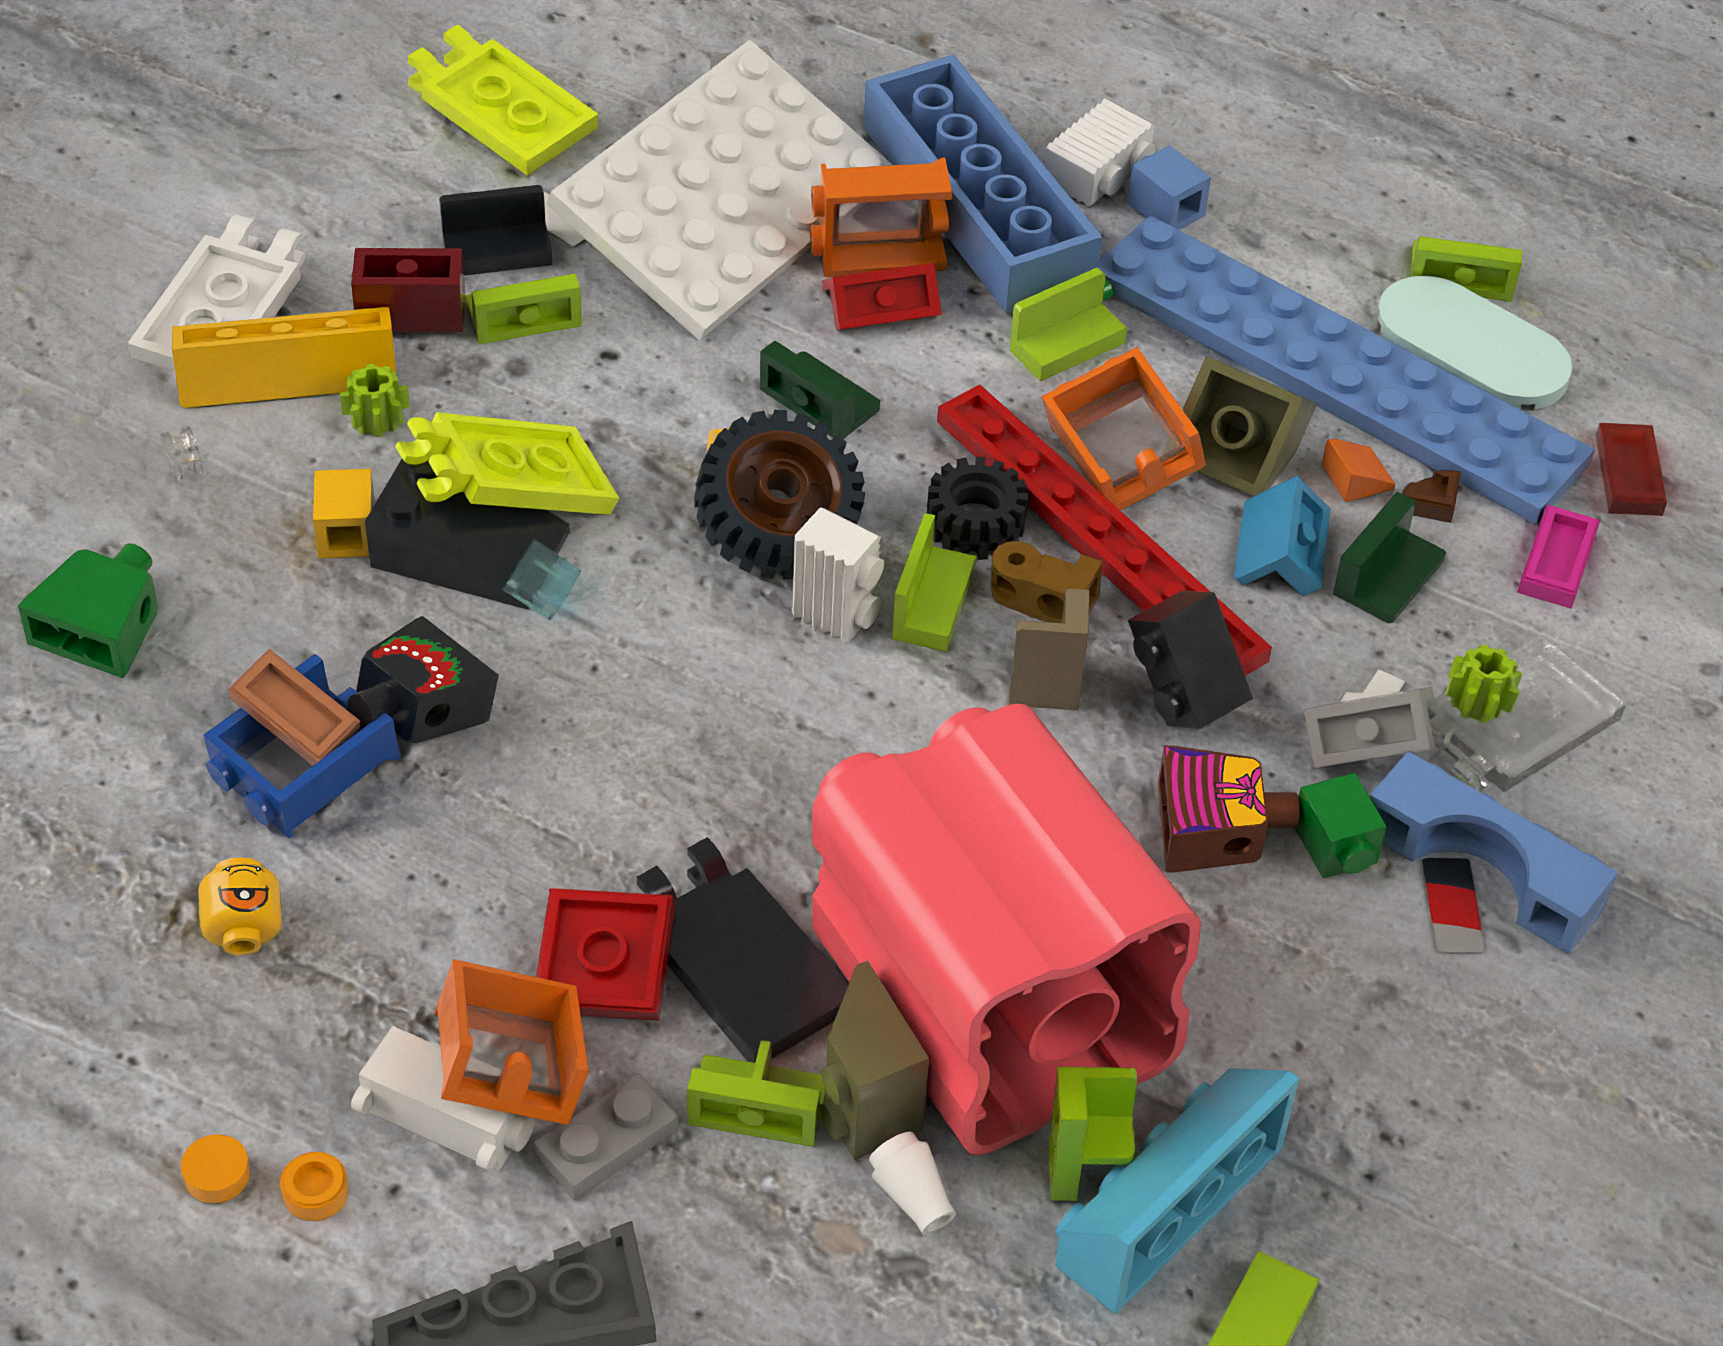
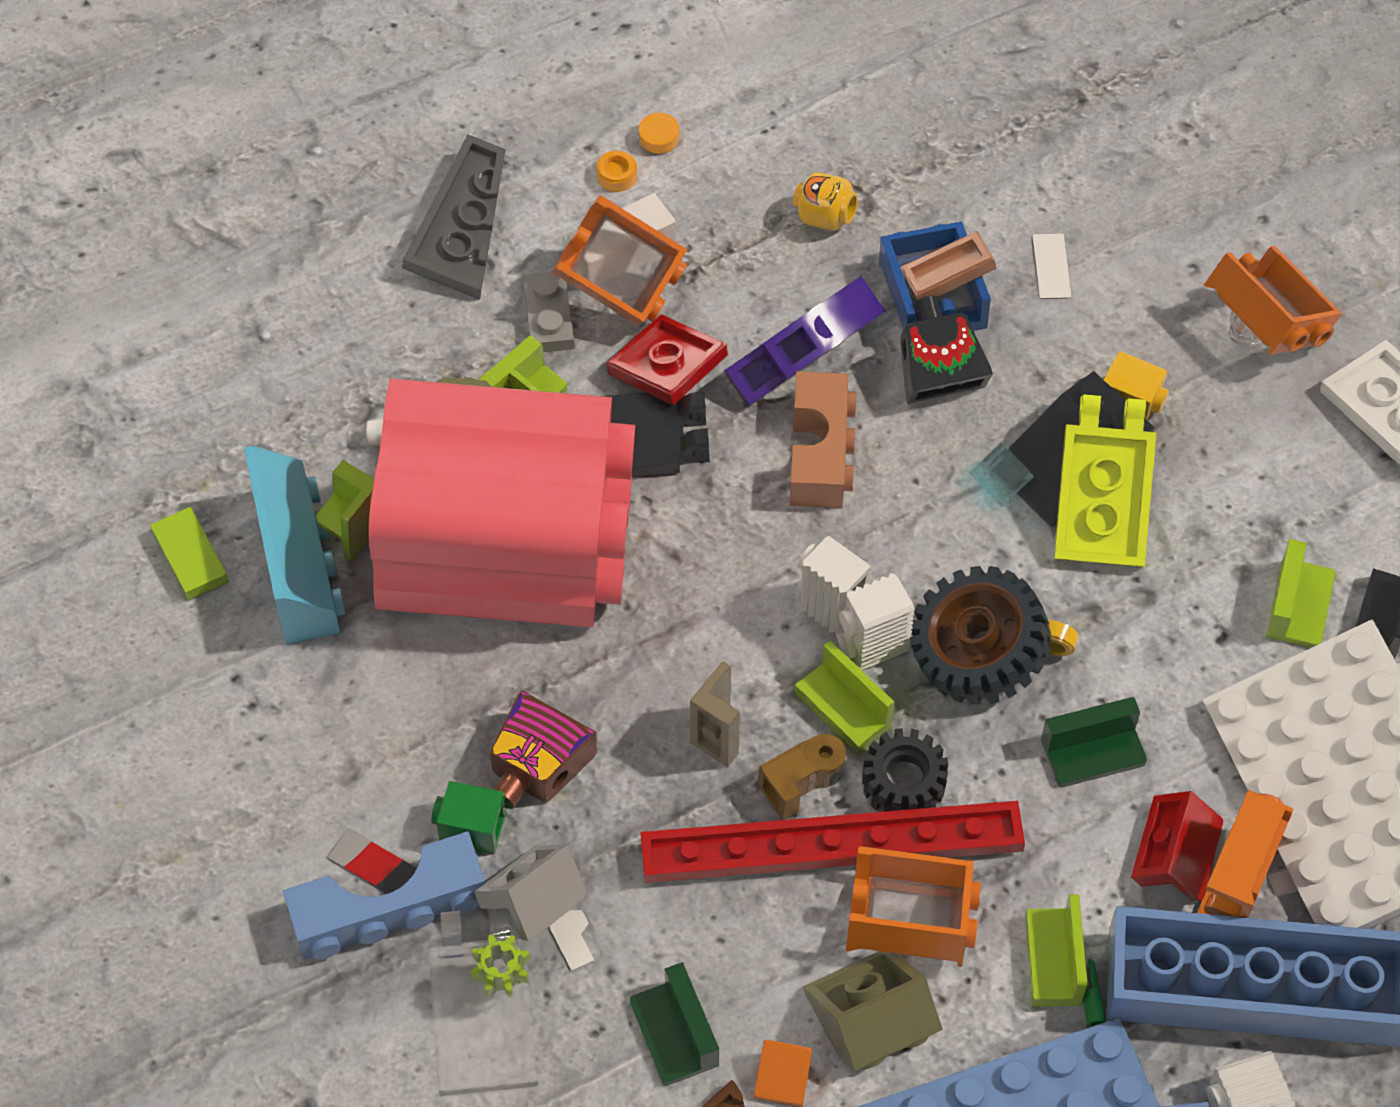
camera: 125 degrees right, 10 degrees up
green torso [18,543,158,678] -> none
yellow panel [172,307,396,408] -> none
lime gear [339,363,410,437] -> none
dark red brick [351,248,466,332] -> none
black brick [1128,591,1253,729] -> none
dark azure panel [1234,476,1331,597] -> none
none -> dark purple slope [723,276,885,406]
none -> nougat arch [790,371,856,508]
none -> white brick [797,536,872,638]
none -> white sticker [1033,234,1071,298]
none -> orange window [1204,246,1342,355]

